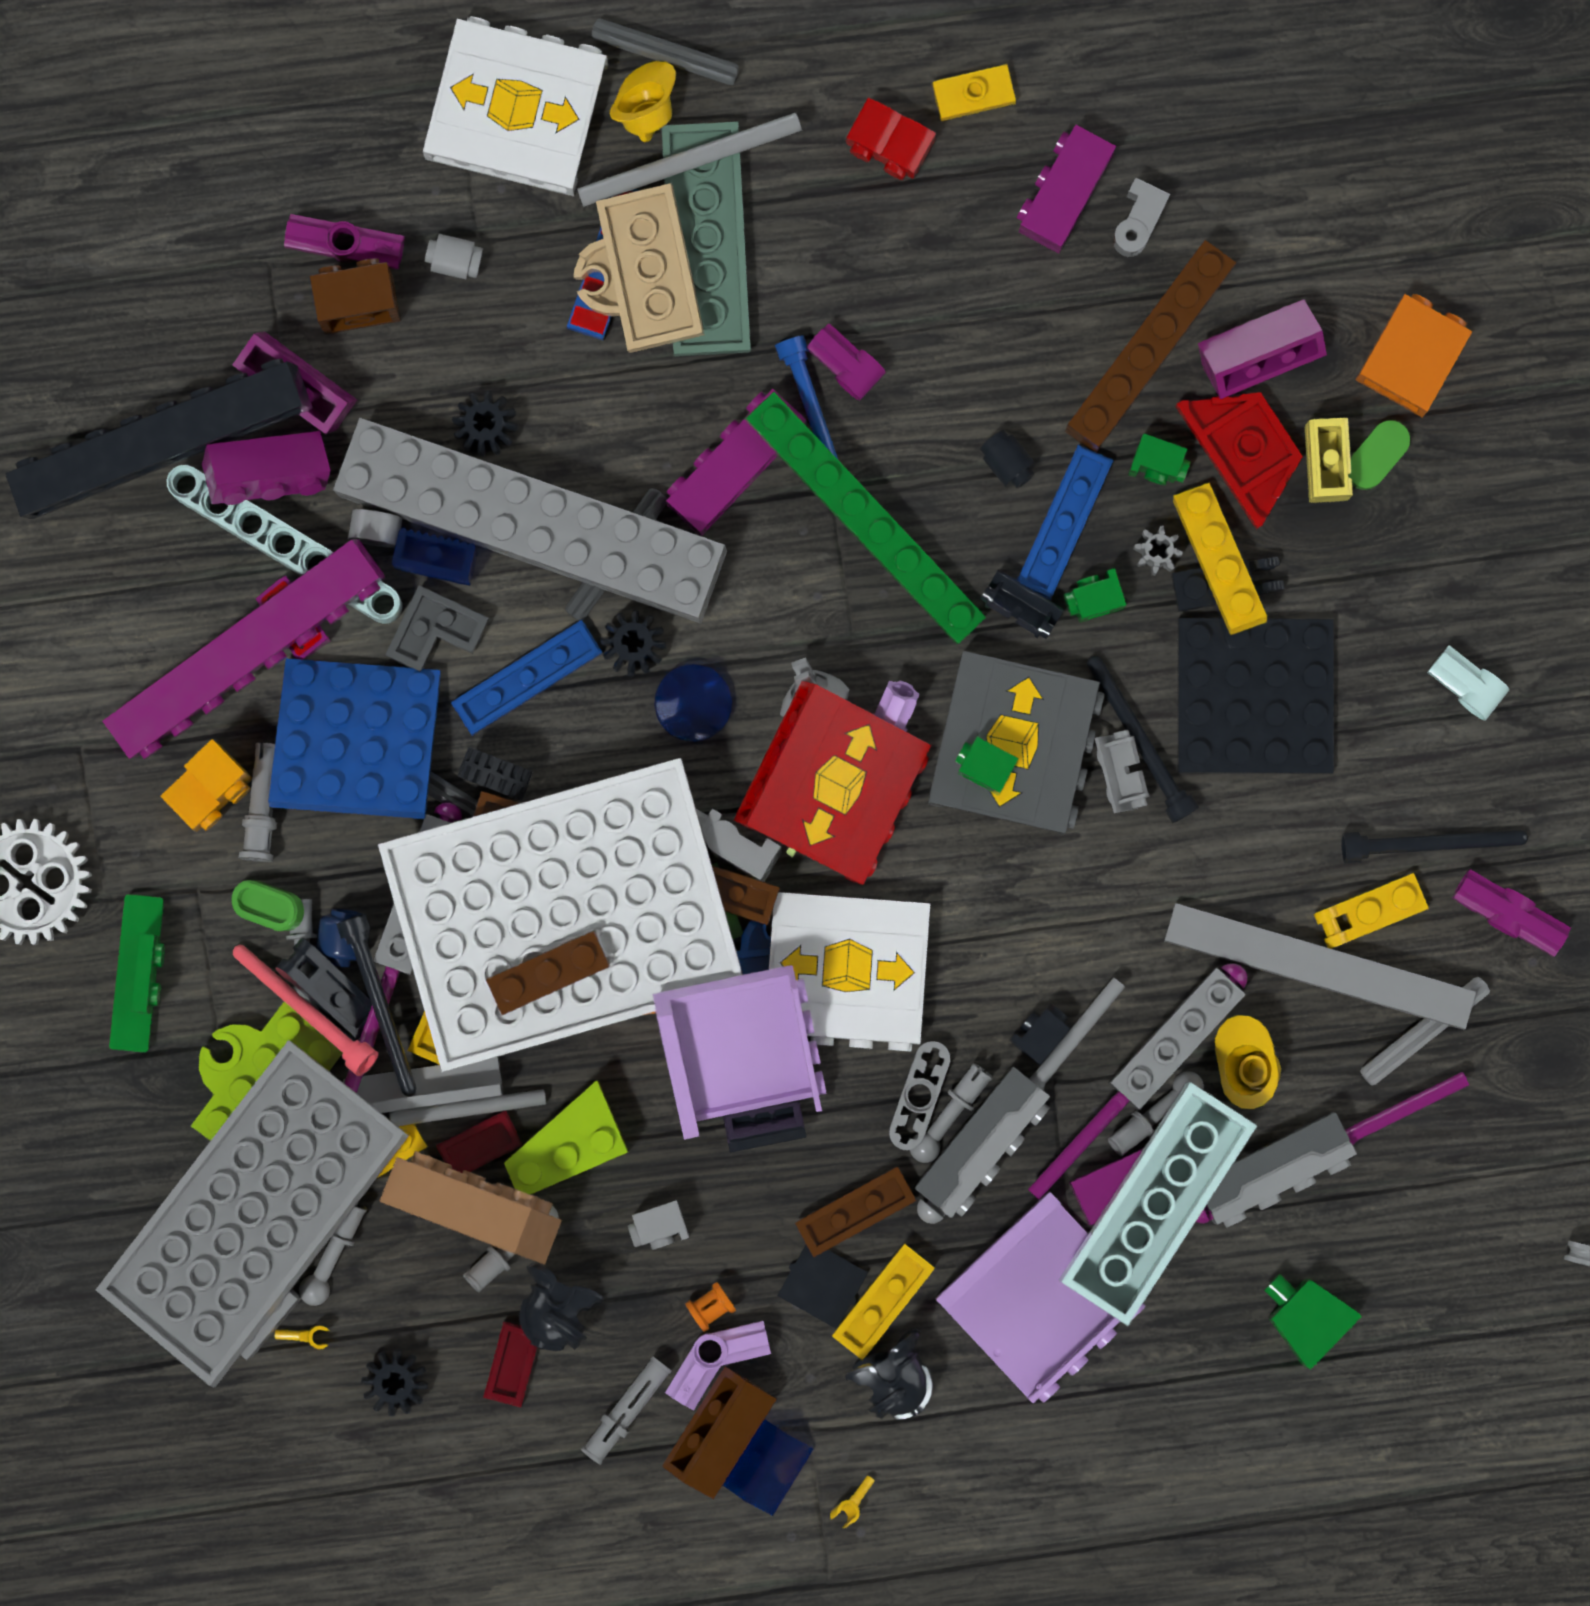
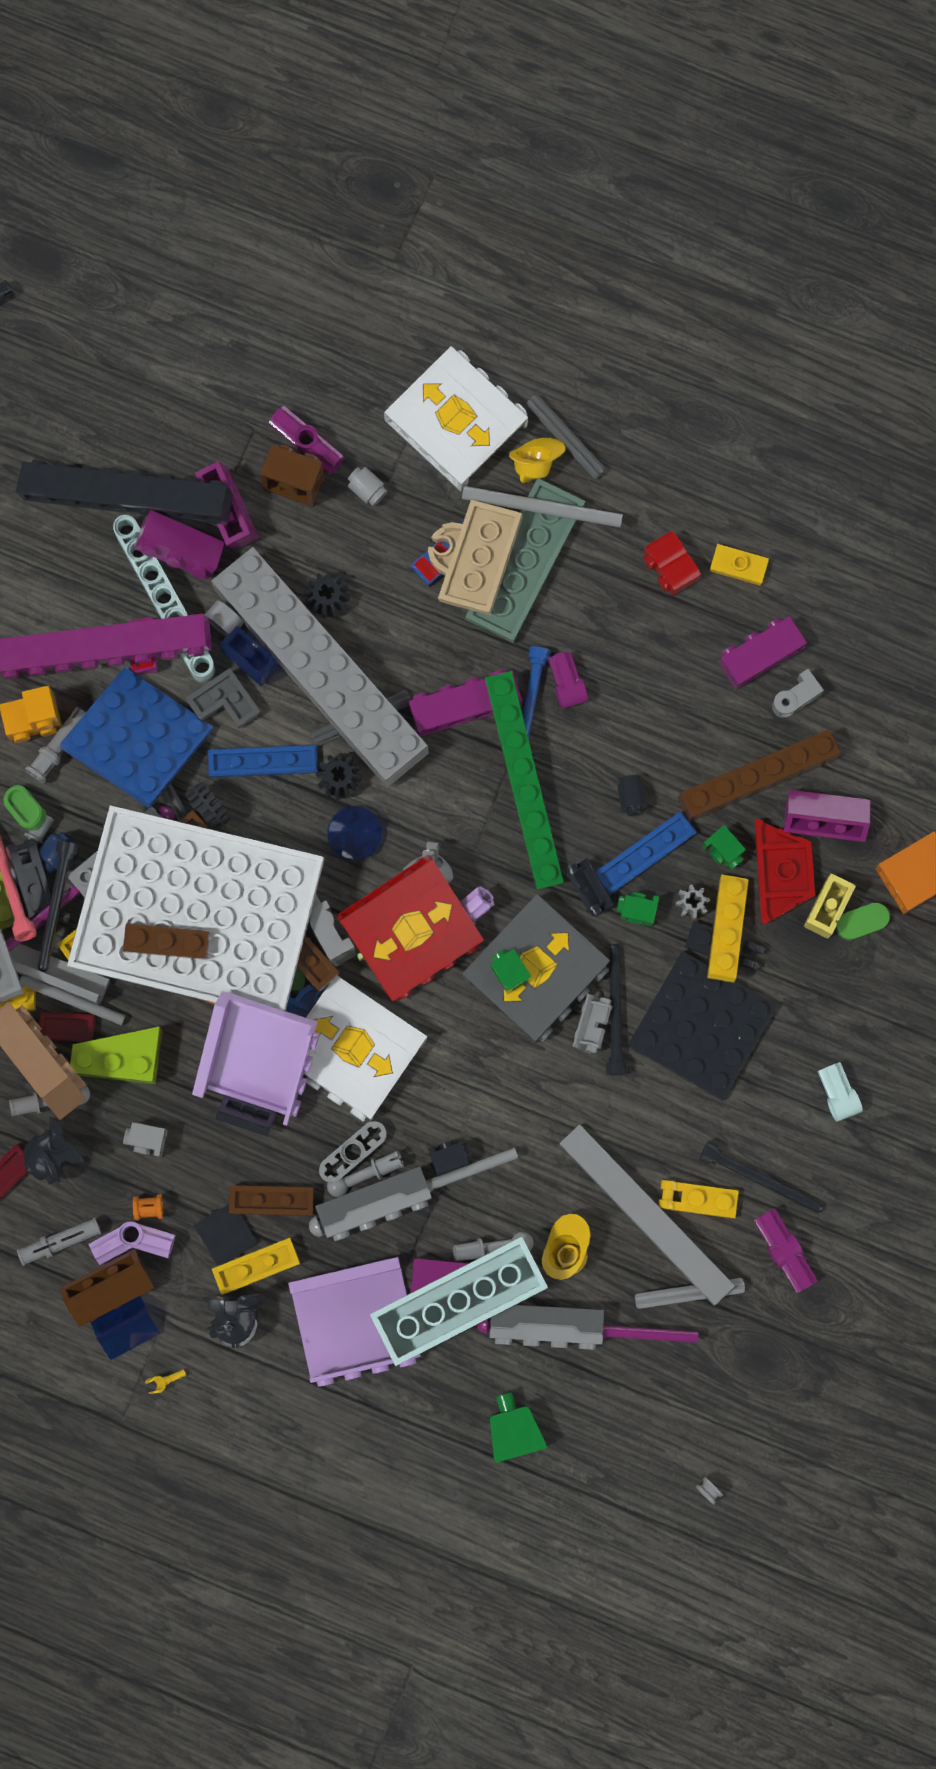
camera: 30 degrees right, 5 degrees down
light grey piece [1028,964,1247,1200] -> none

